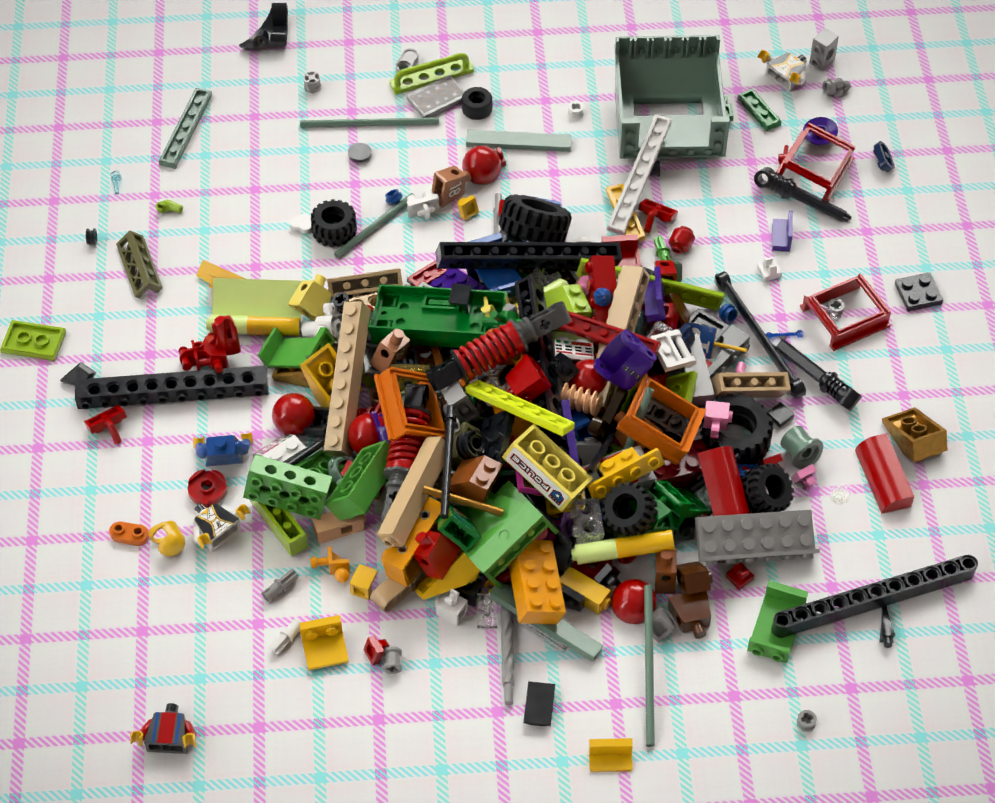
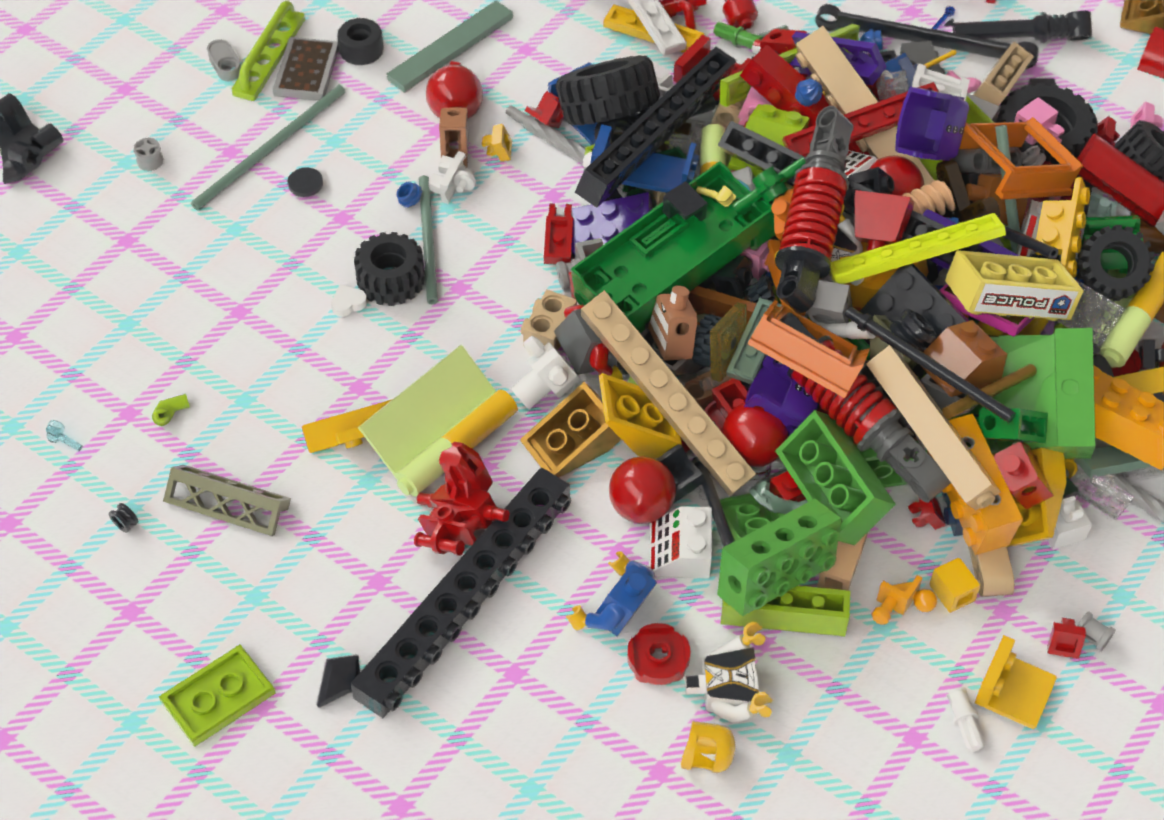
camera: 50 degrees left, 0 degrees up
red plate [84,405,127,444] -> none
orange plate [109,521,149,546] -> none
sand green tile [158,88,212,169] -> none
bright green panel [257,327,335,368] -> none
light grey axle [261,569,299,603] -> none
light yellow torso [288,274,332,321] -> none
tan brick [326,268,403,298] -> none
black bush [332,292,350,314] -> none
sand green piece [780,426,823,469] -> none

